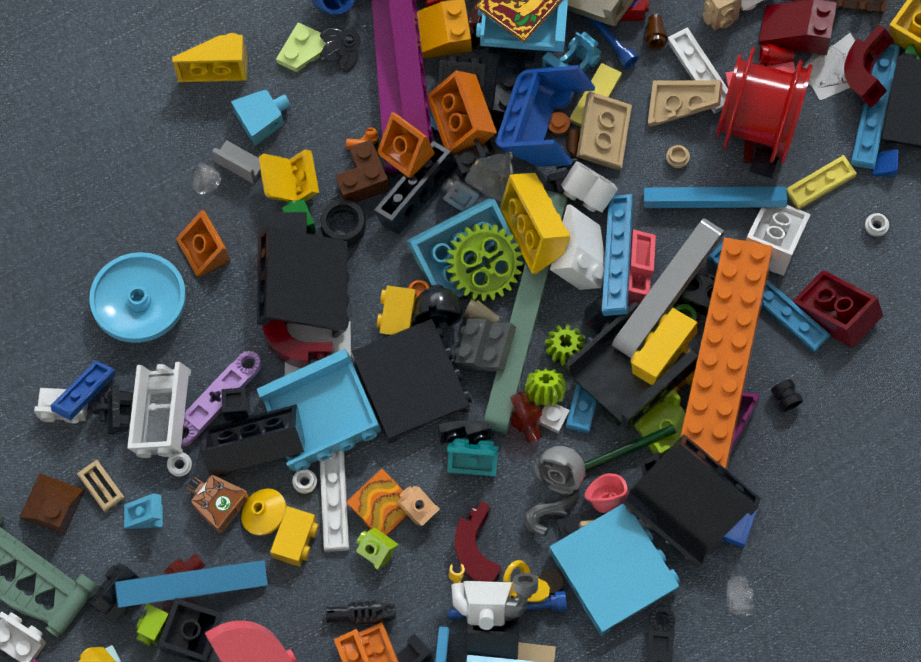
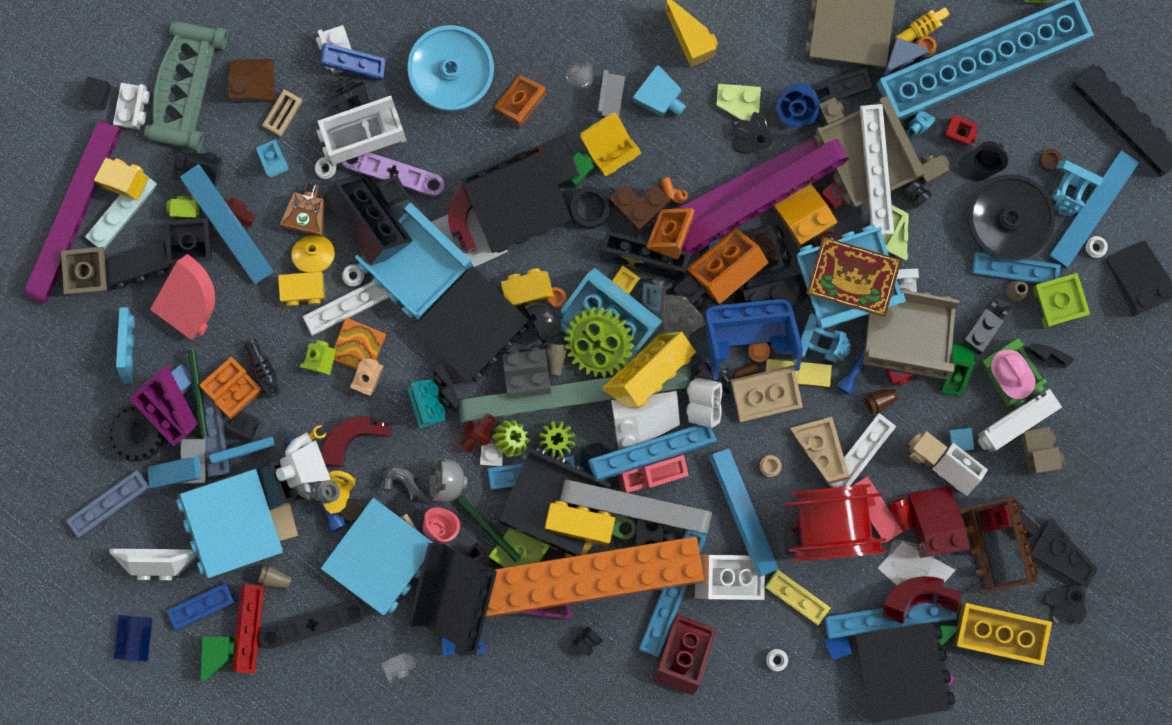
camera: 60 degrees right, 15 degrees up
none -> yellow tile [612,266,640,294]

